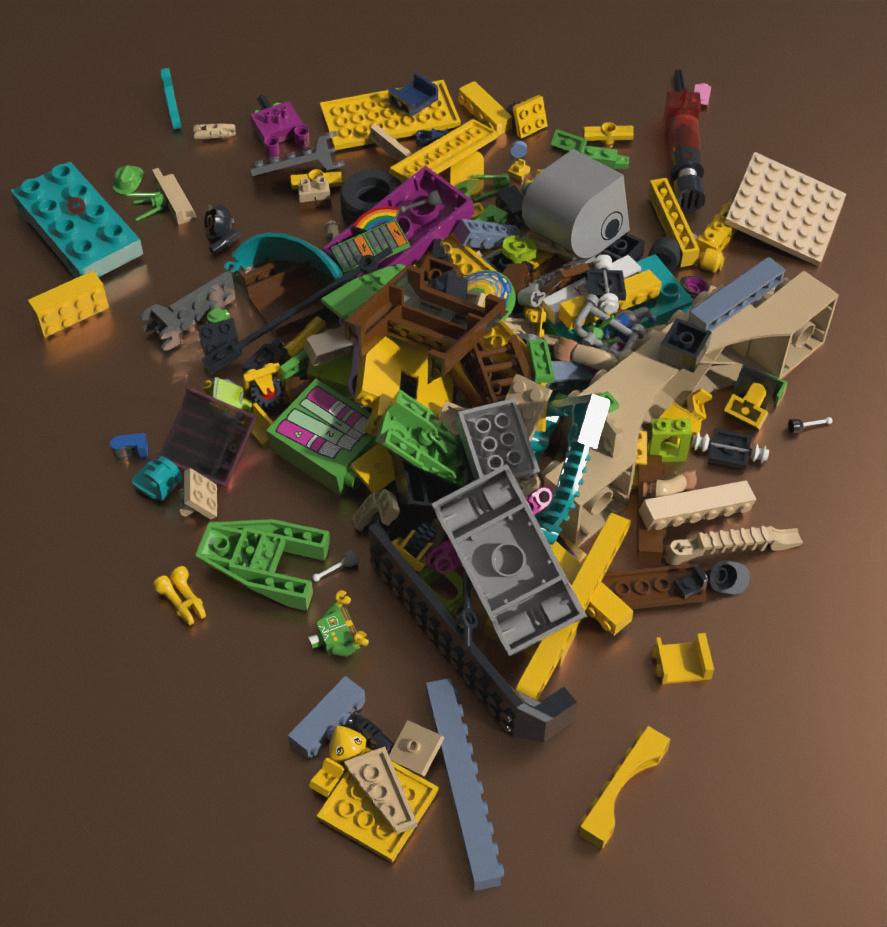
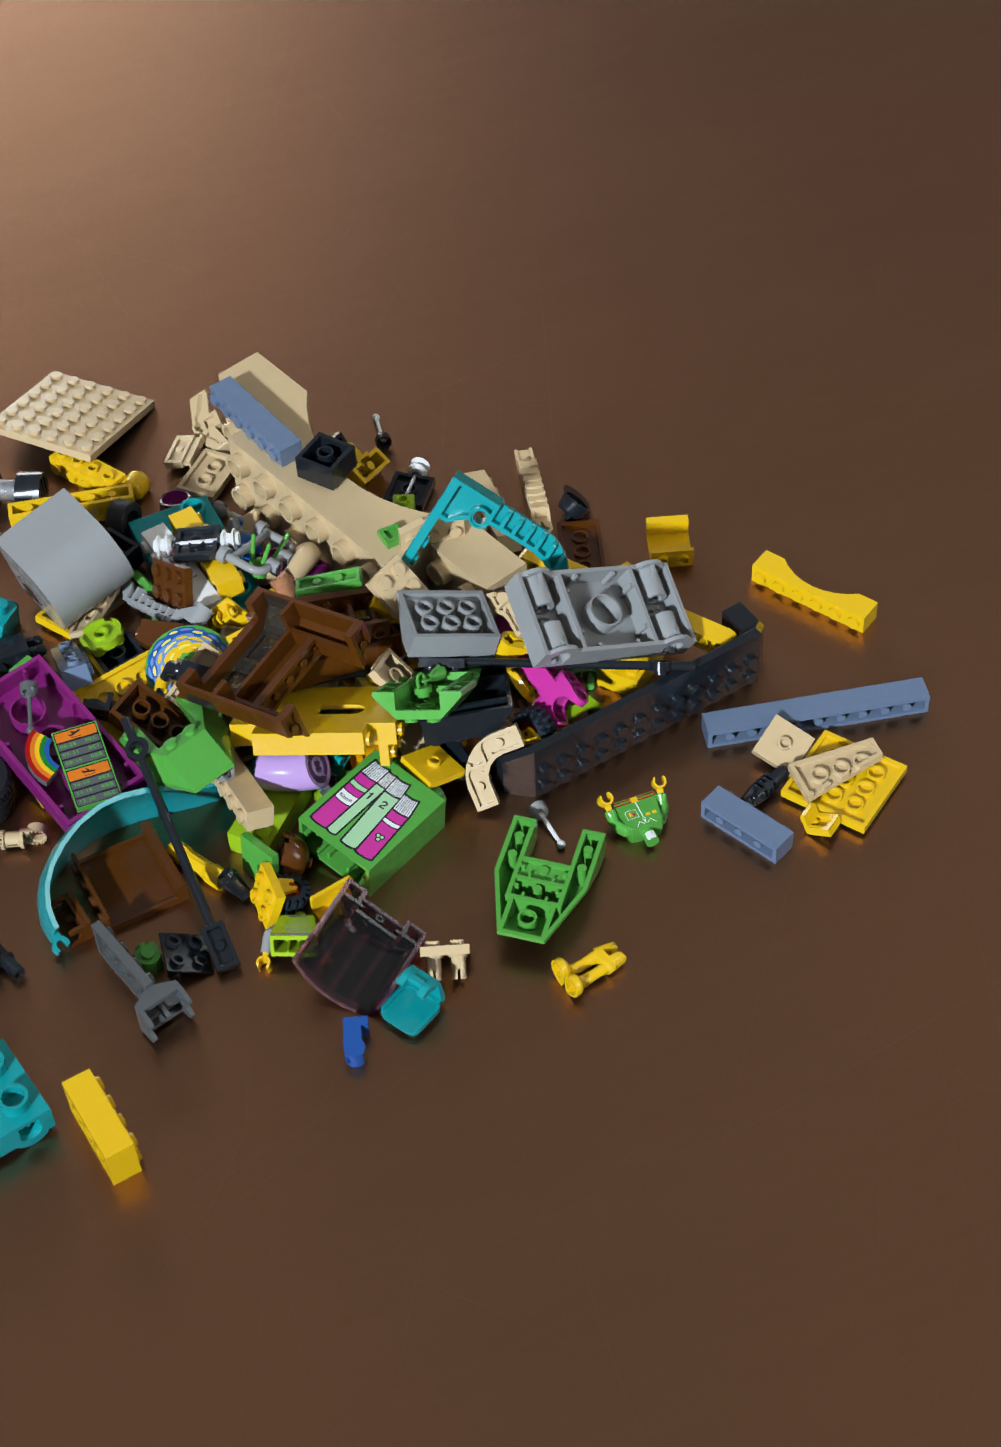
camera: 85 degrees left, 5 degrees down
black hinge [242,337,284,373] -> none
yellow piece [329,726,366,763] -> none
black bracket [674,565,708,600] -> none

